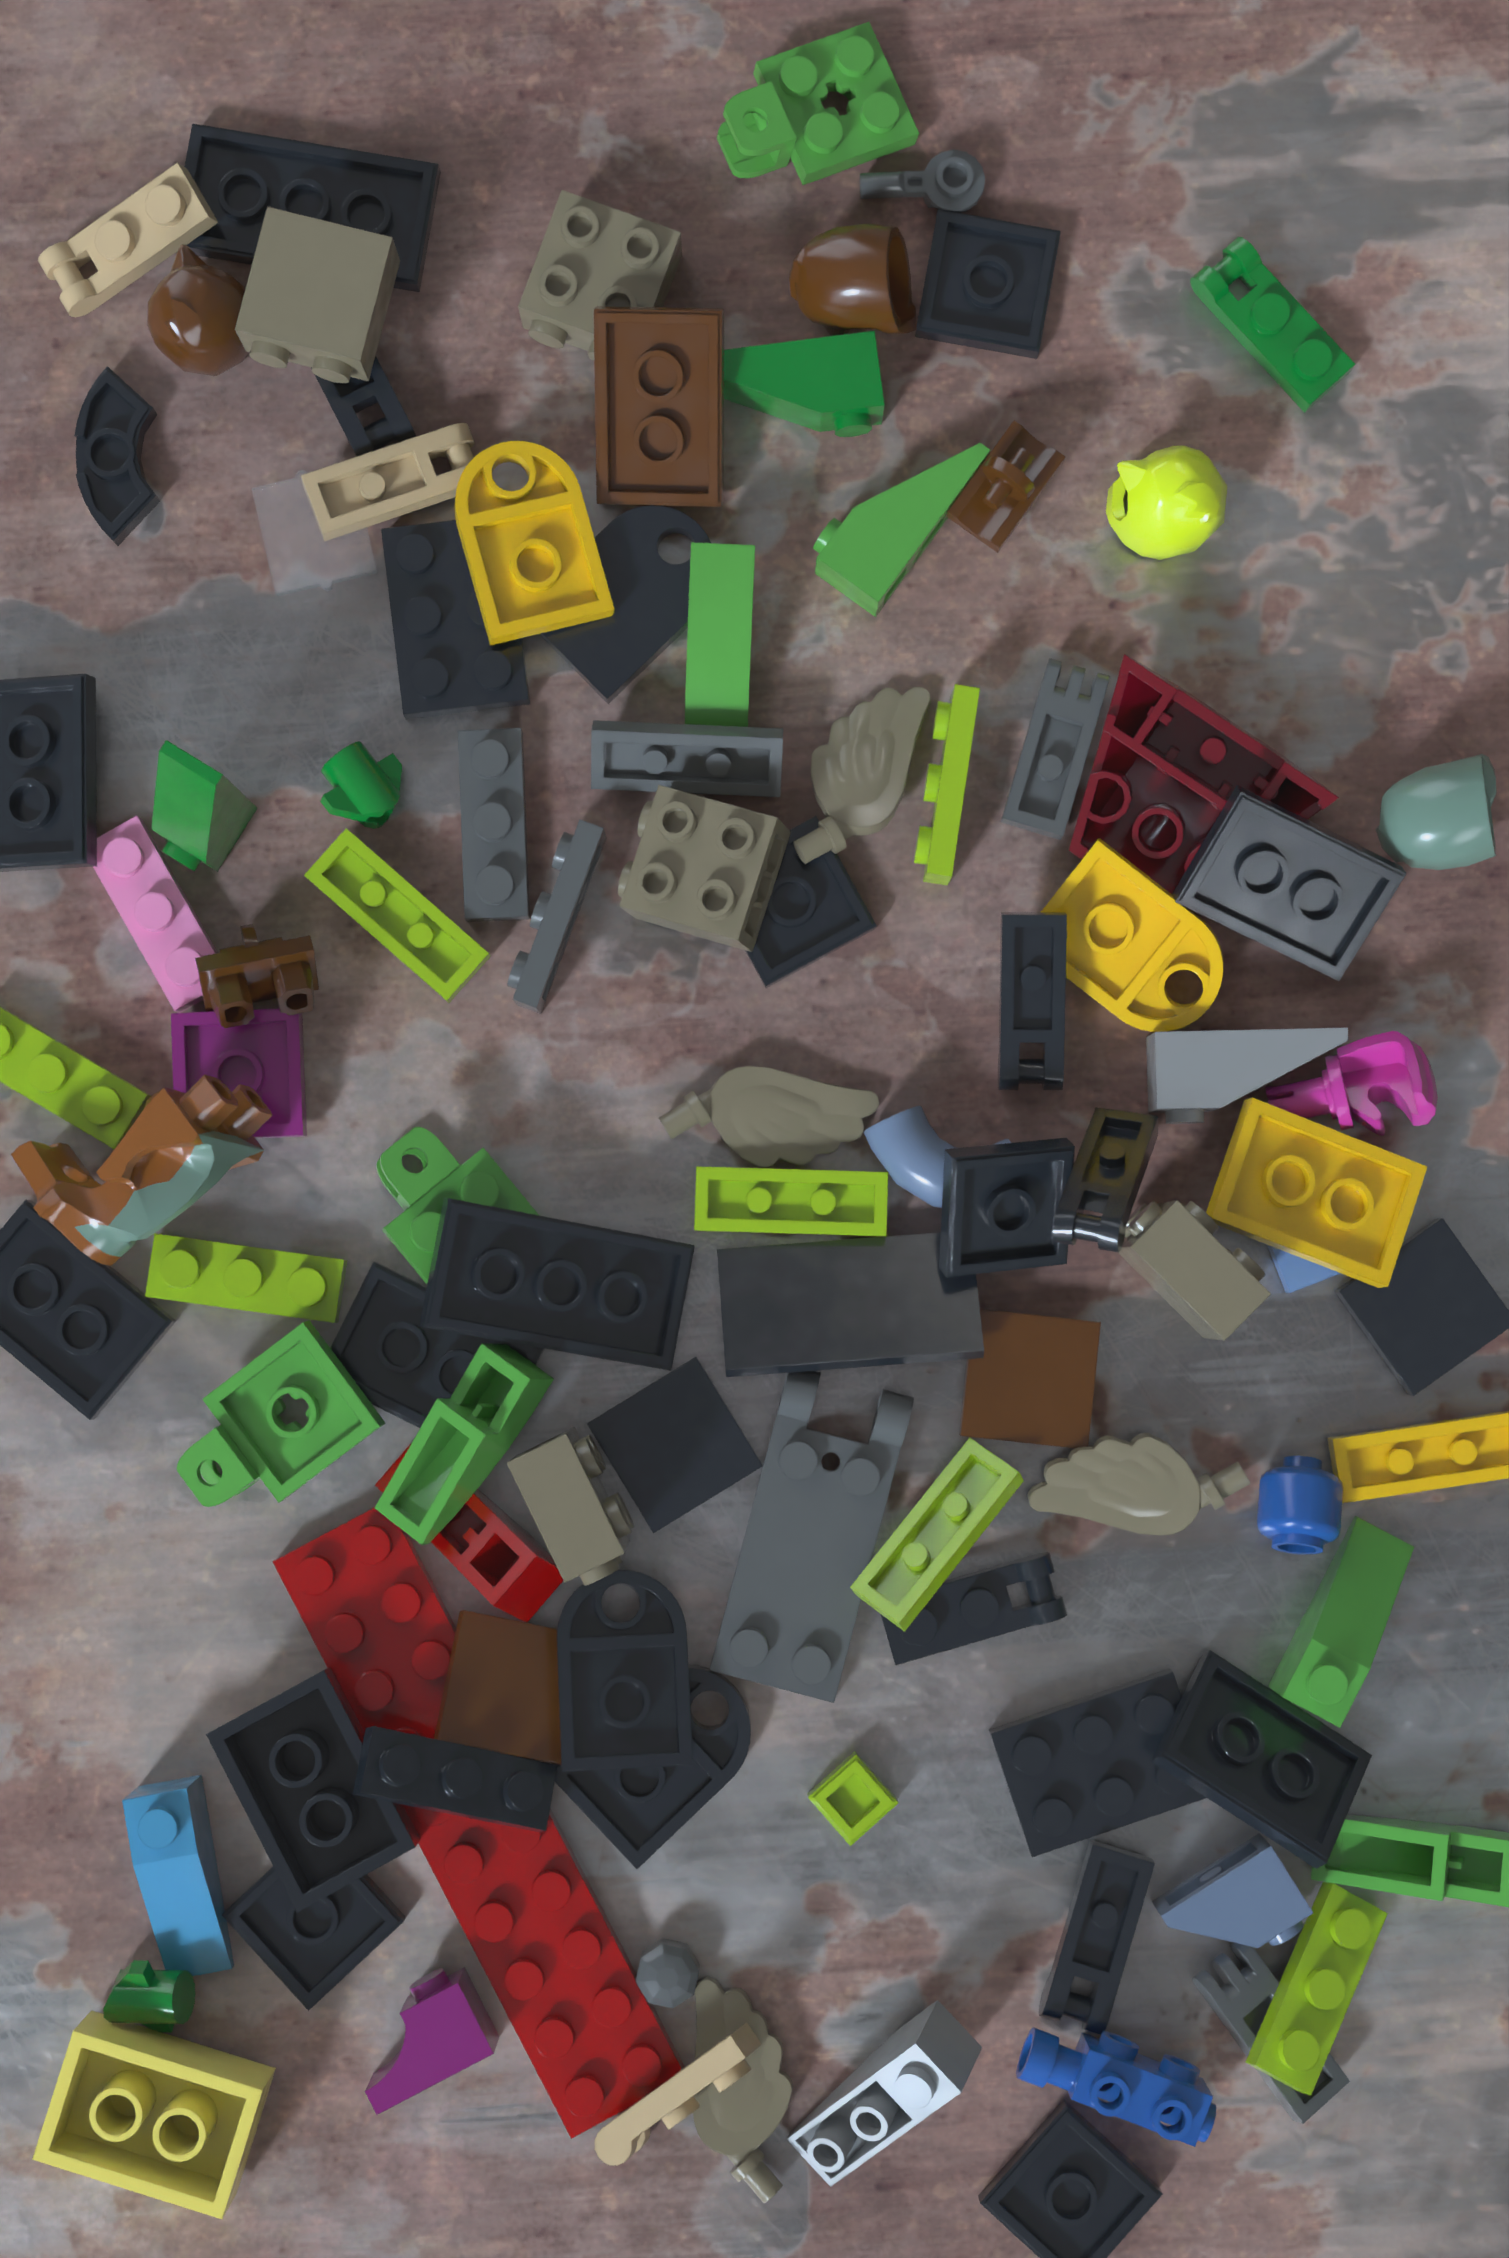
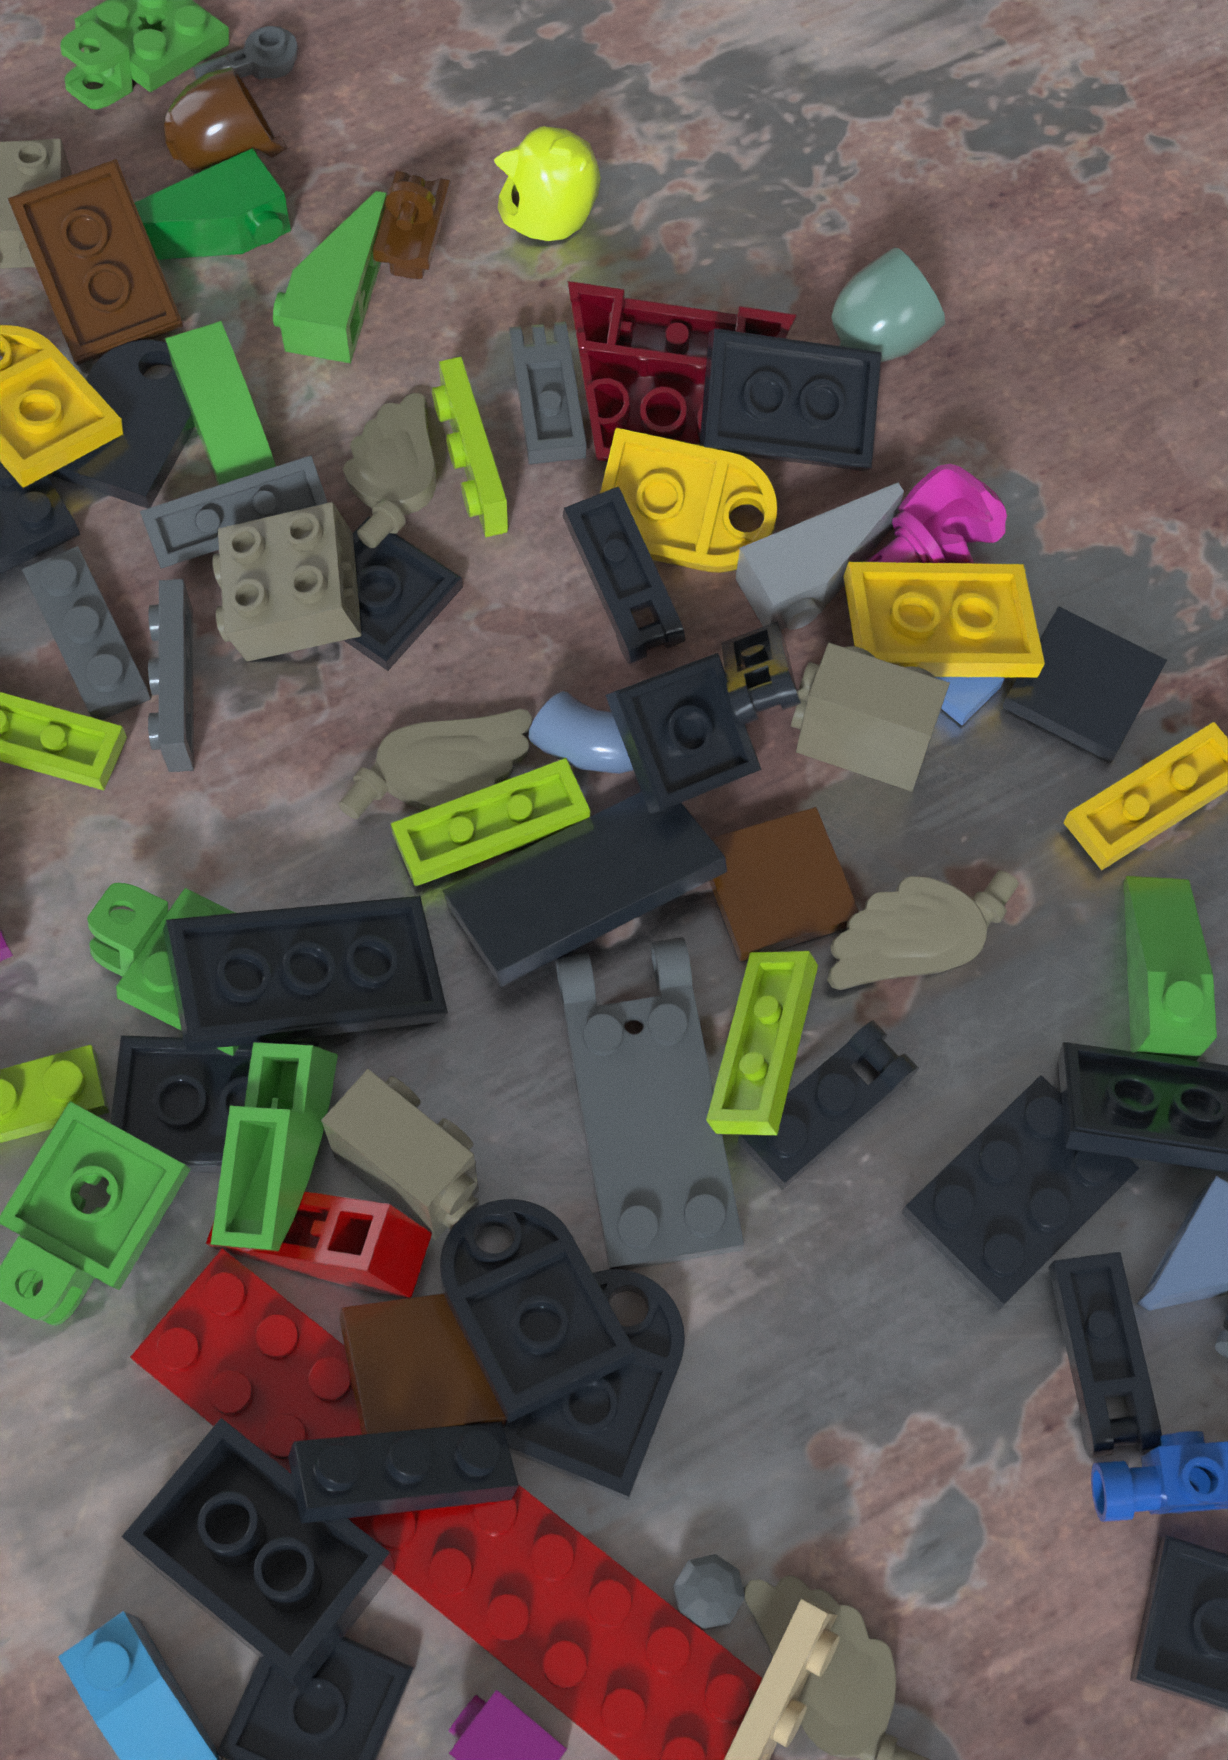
camera: 25 degrees left, 20 degrees down
black tile [587,1356,763,1534] -> none
light grey slope [786,2000,982,2187] -> none
lime tile [807,1751,899,1846] -> none
black tile [915,209,1061,359] -> none
green plate [1190,236,1356,413] -> none
blue head [1257,1456,1343,1554] -> none

